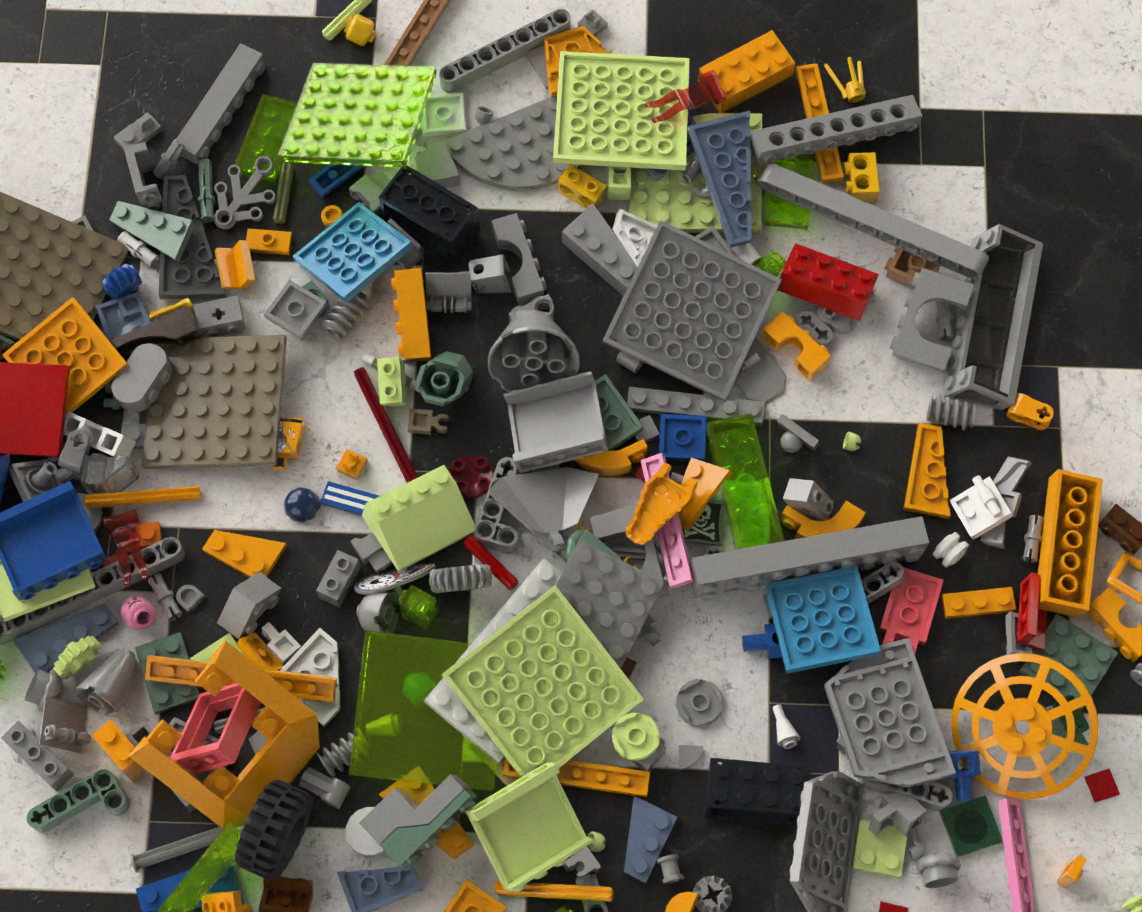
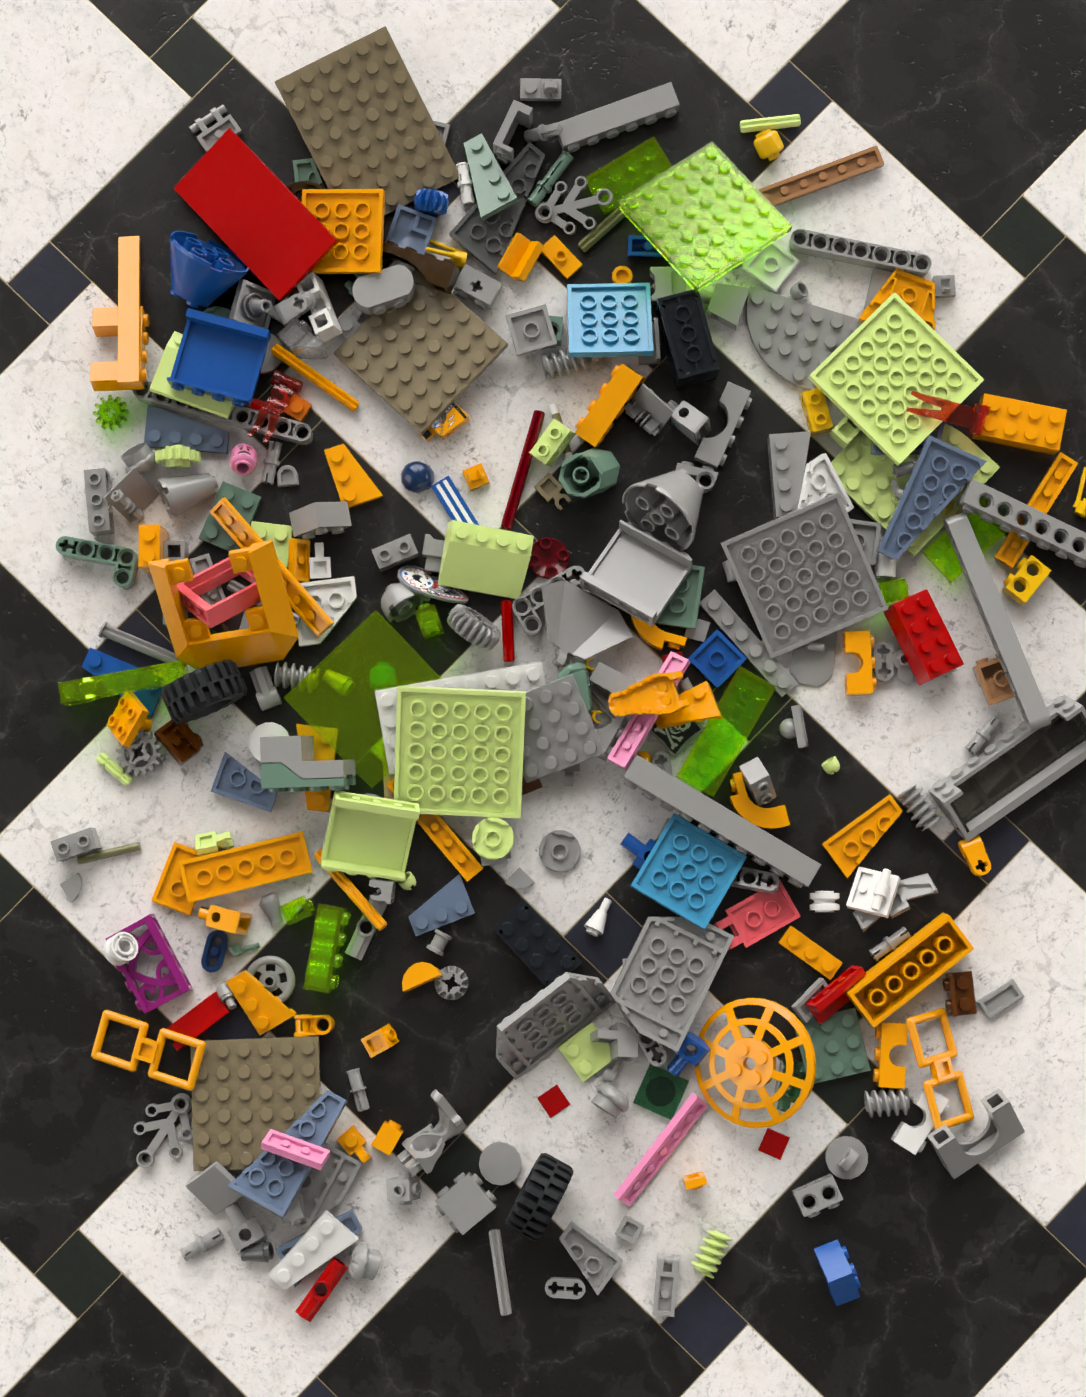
camera: 45 degrees right, 15 degrees up
light grey arch [889,268,974,372] -> none

